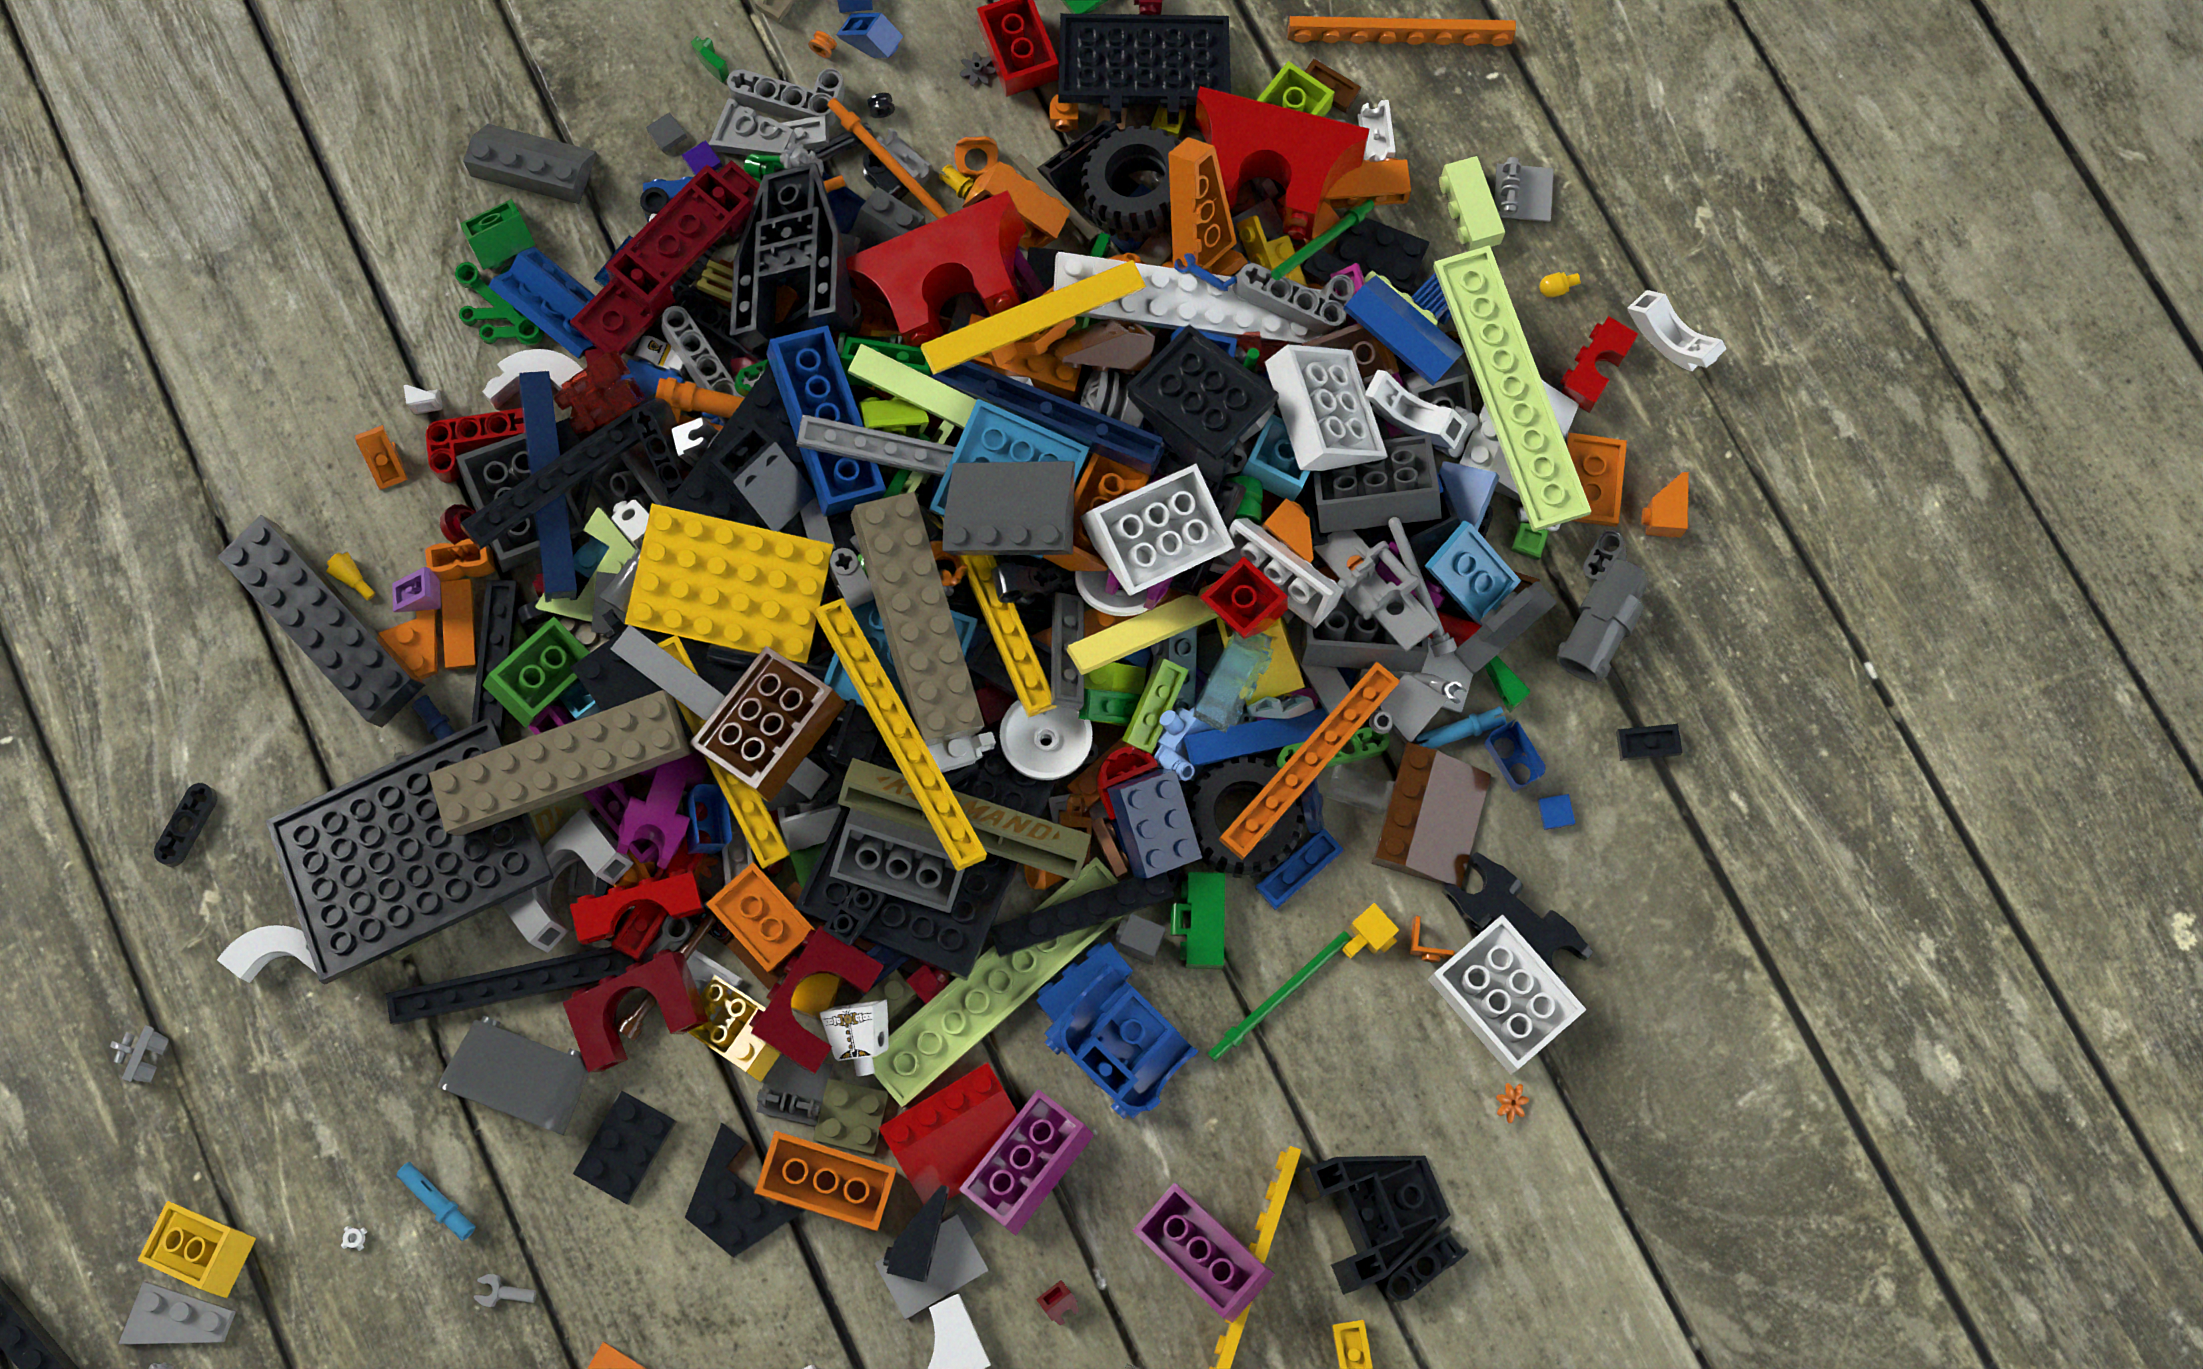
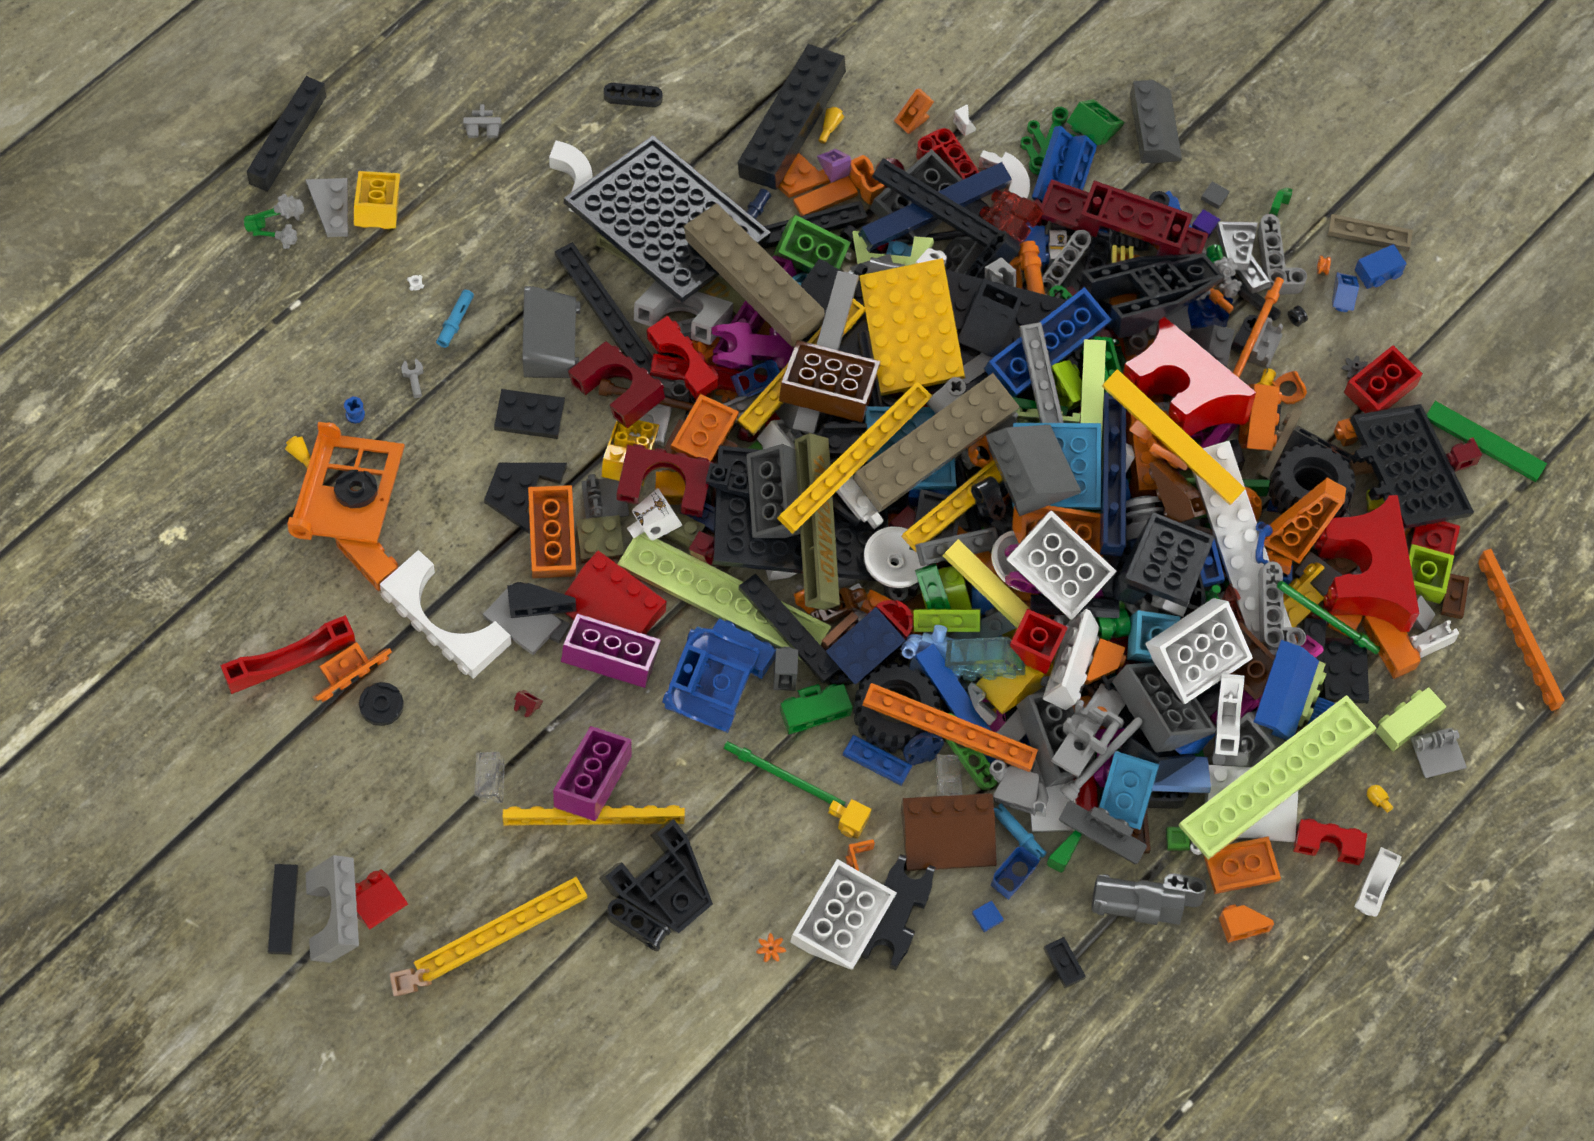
camera: 65 degrees right, 10 degrees down
none -> red plate [1409,521,1460,555]

